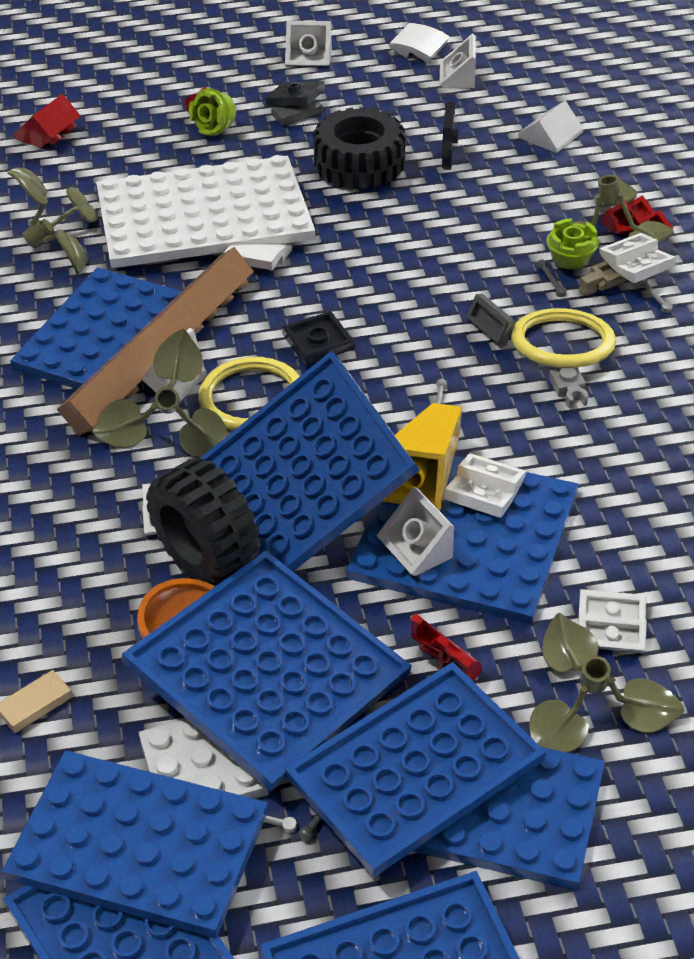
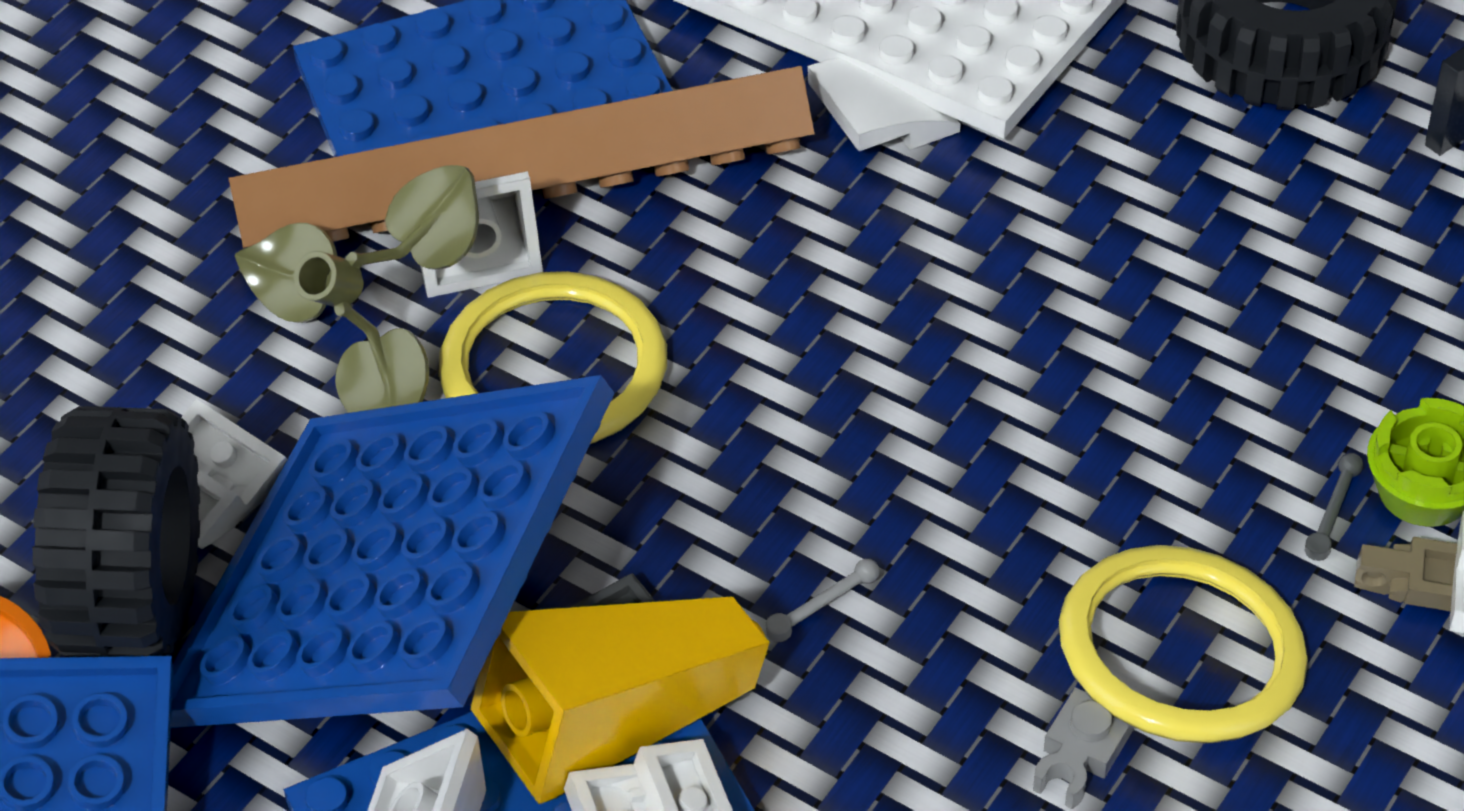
camera: 45 degrees right, 5 degrees up
black plate [282,311,355,366] -> none
dark grey tile [467,294,516,346] -> none

